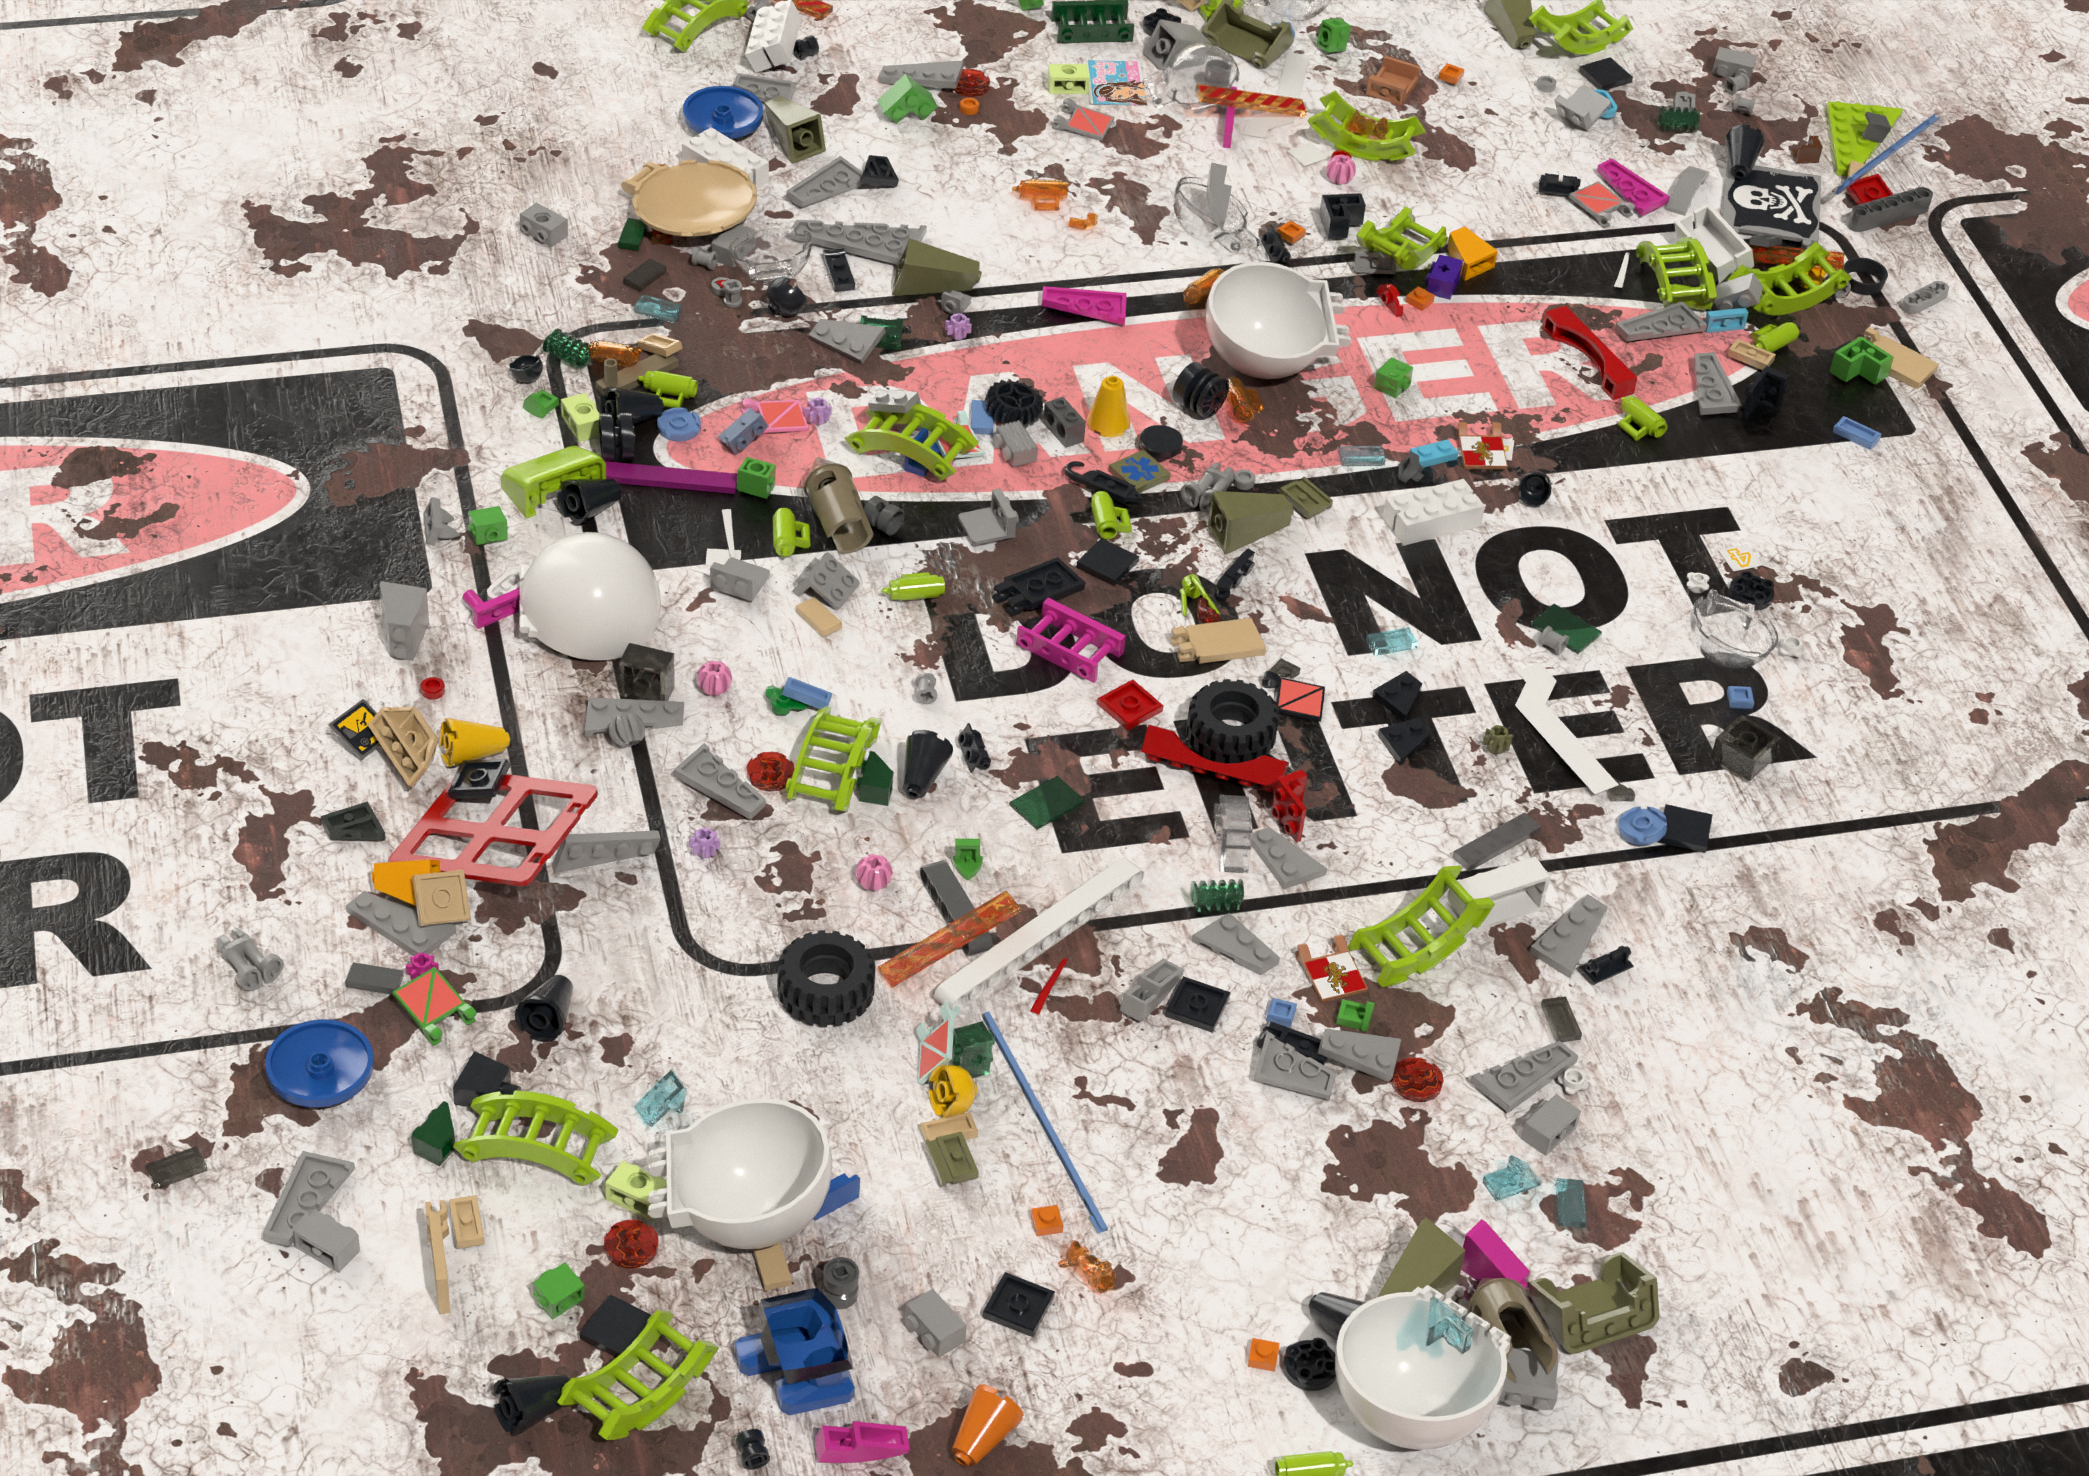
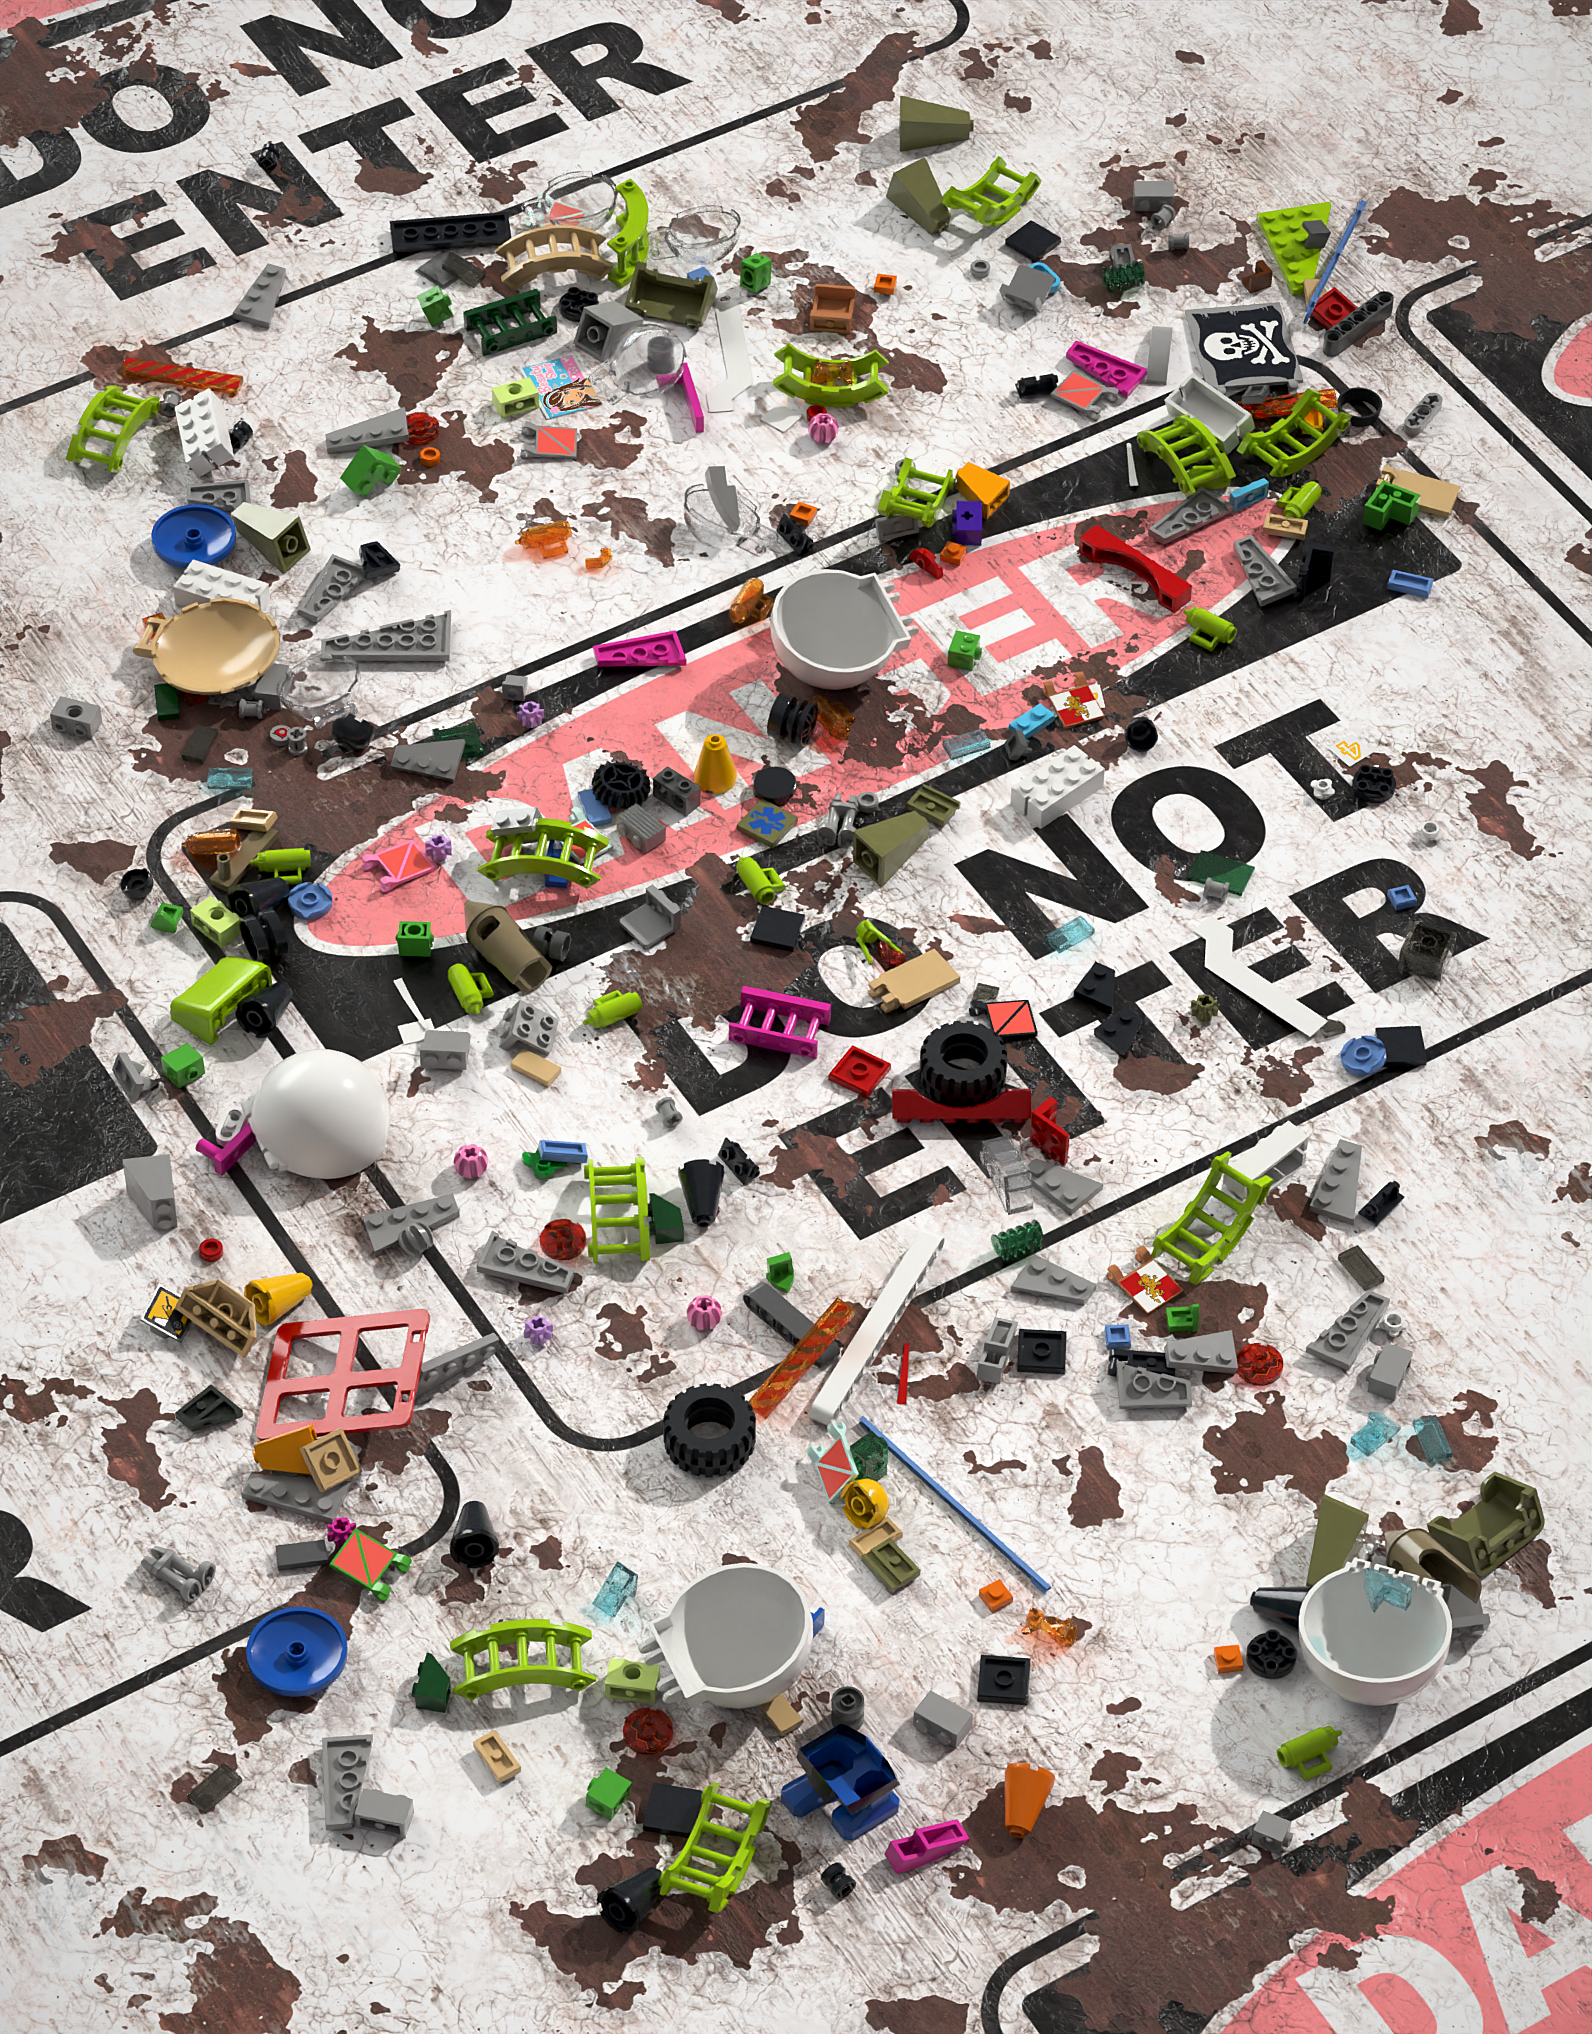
camera: 15 degrees left, 5 degrees up
tan tile [425,1200,450,1314] -> none
black tile [448,759,510,799] -> none
black torso [453,1051,521,1107] -> none
clear green piece [543,328,591,369] -> none
magenta tile [605,461,738,494] -> none
clear smoke brick [619,643,675,701] -> none
sand blue bracket [718,408,769,455] -> none
black plate [822,247,855,292] -> none
olive slope [892,238,982,296] -> none
black tile [992,557,1086,616] -> none
clear green piece [1009,776,1085,830] -> none
black plate [1064,461,1142,504] -> none
clear orange tile [1194,84,1307,117] -> none
black hinge [1214,548,1255,602] -> none
black brick [1319,193,1366,239] -> none
flat silver tile [1453,812,1541,871] -> none
dark pink slope [1461,1219,1530,1292] -> none
clear windscreen [1690,589,1779,669] -> none
light grey brick [1713,273,1763,310] -> none
black cone [1725,124,1765,179] -> none

